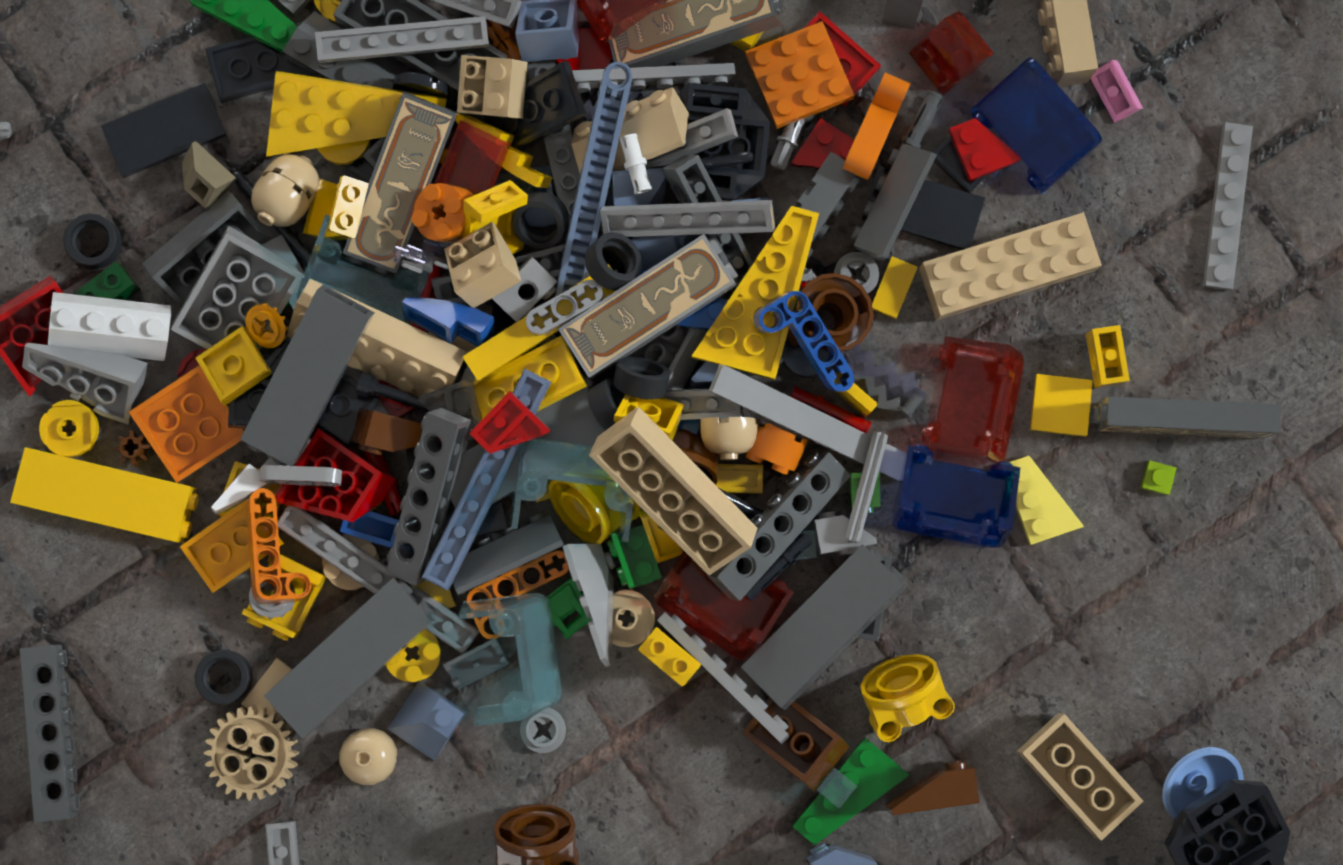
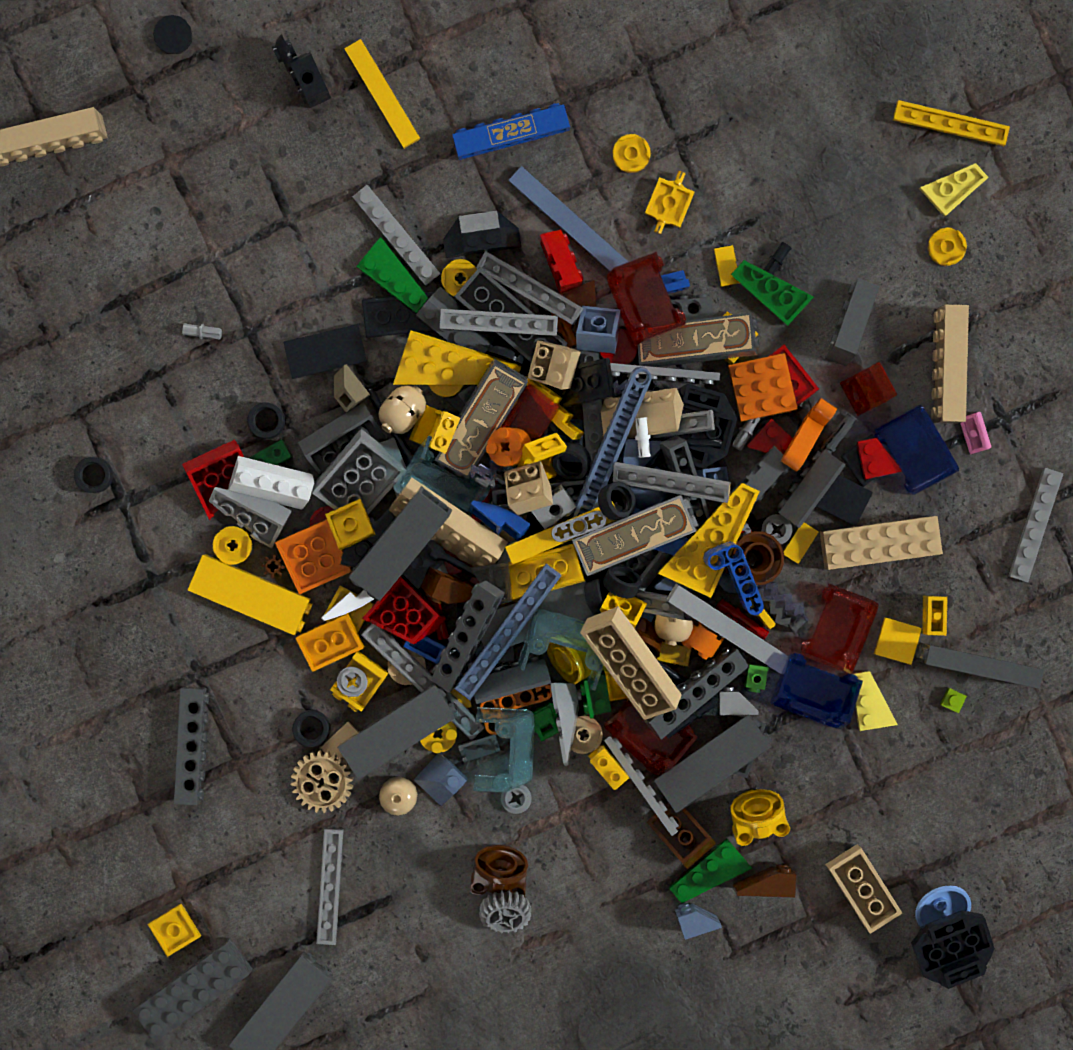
camera: 15 degrees right, 5 degrees up
light orange gear [245,303,289,348] -> none
orange beam [246,488,311,604] -> none
light grey beam [260,465,342,486] -> none
red wing [469,391,551,454] -> none
clear light blue tile [816,768,857,809] -> none
light grey axle [845,432,888,543] -> none

